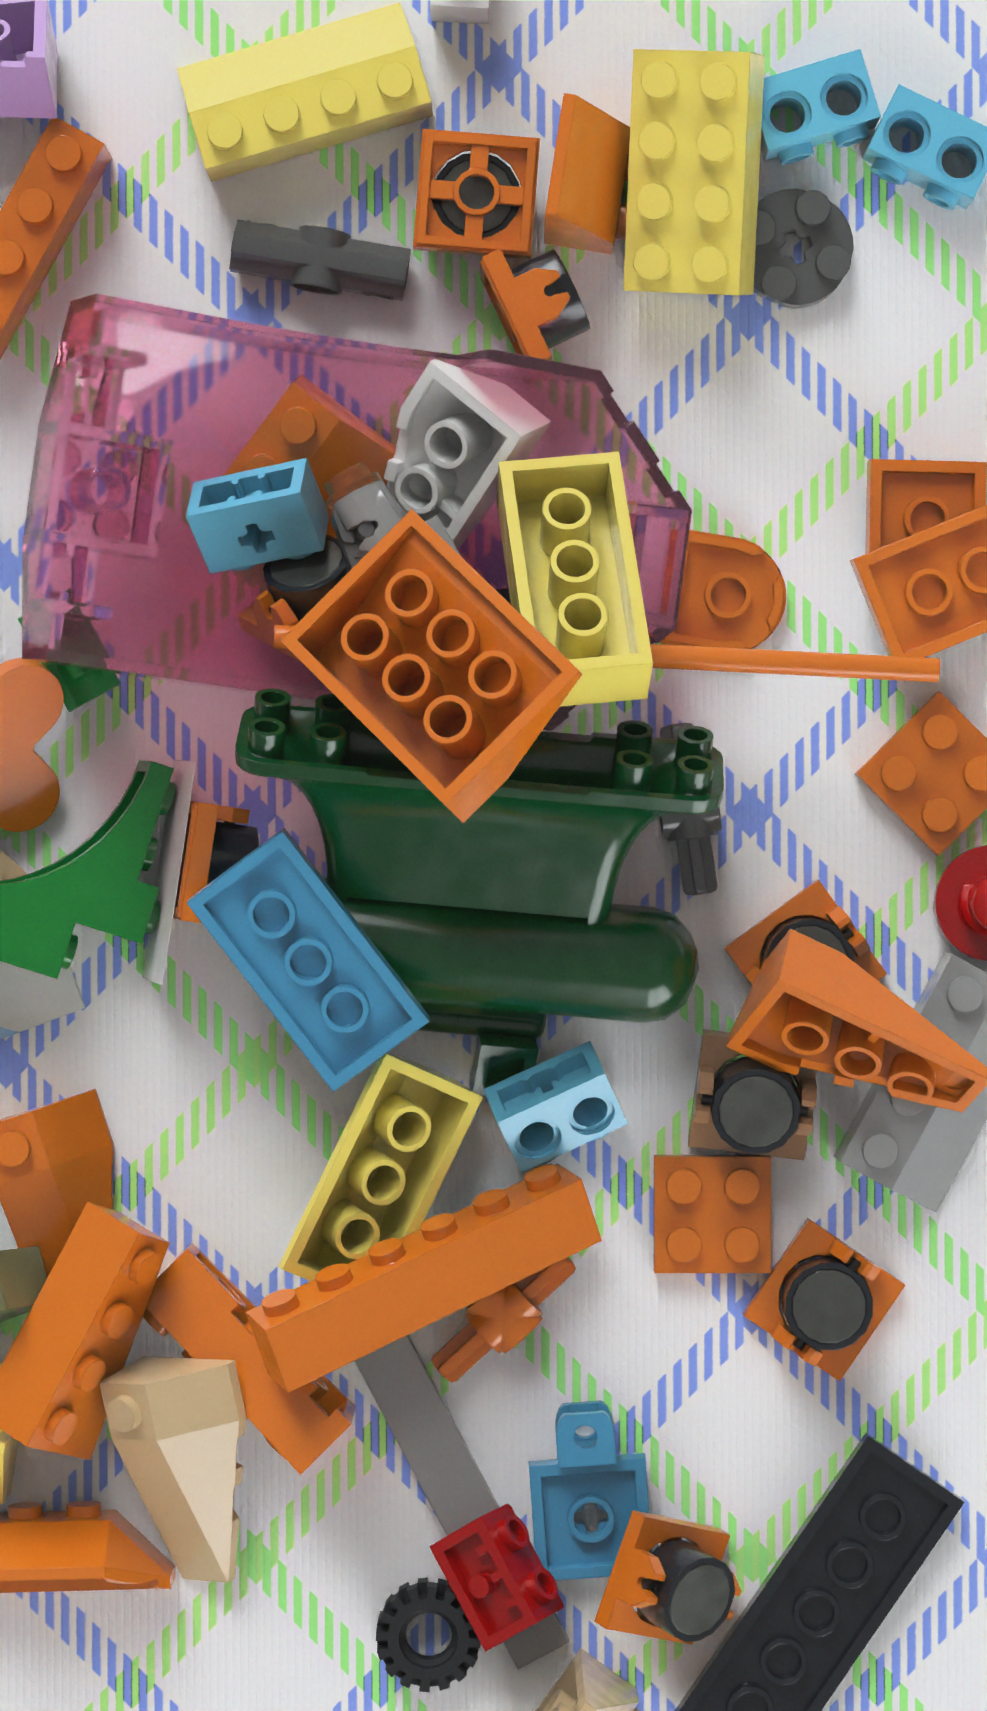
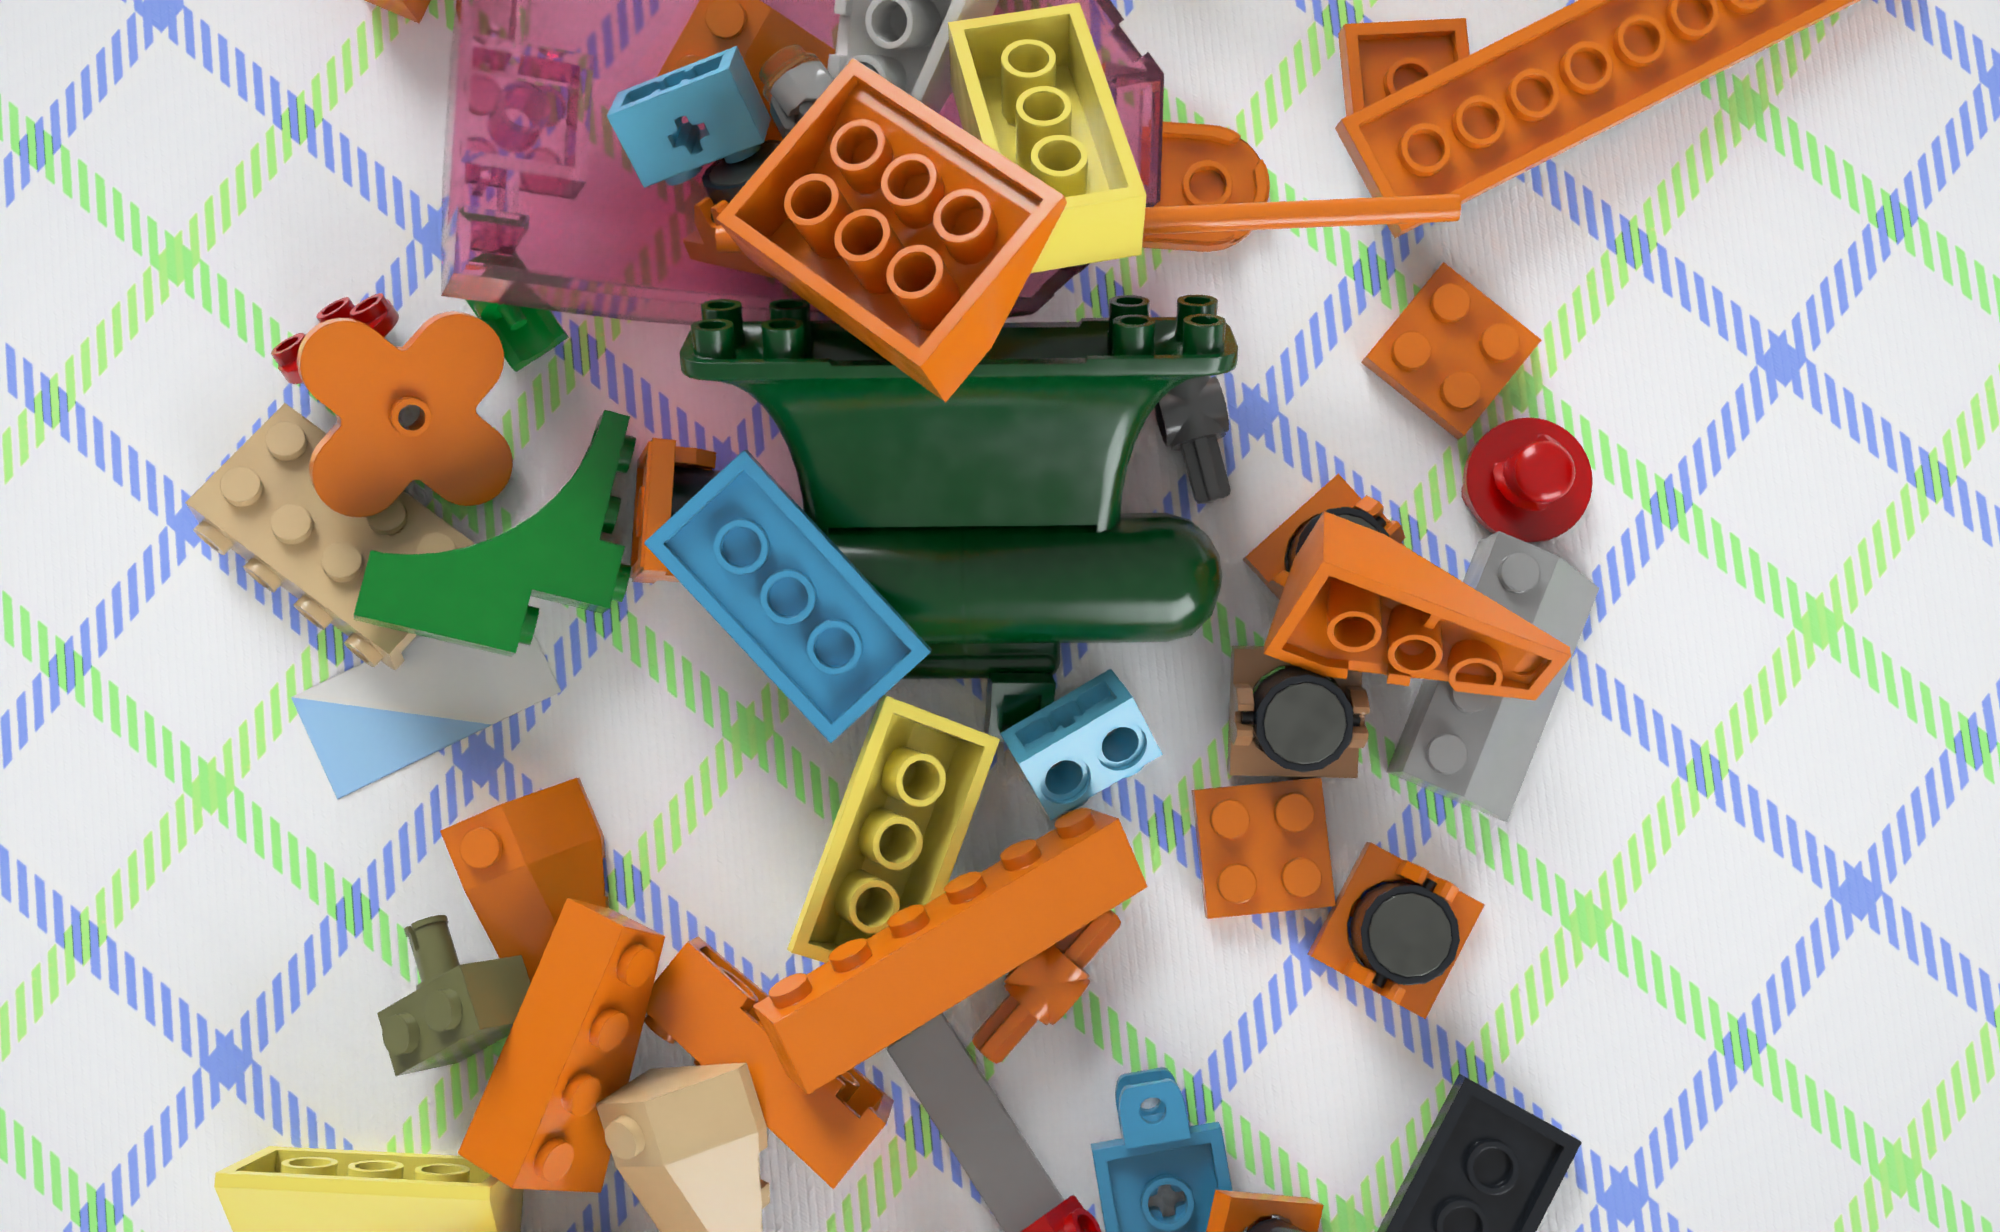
camera: 10 degrees left, 5 degrees down
white sticker [142,760,196,985] -> none

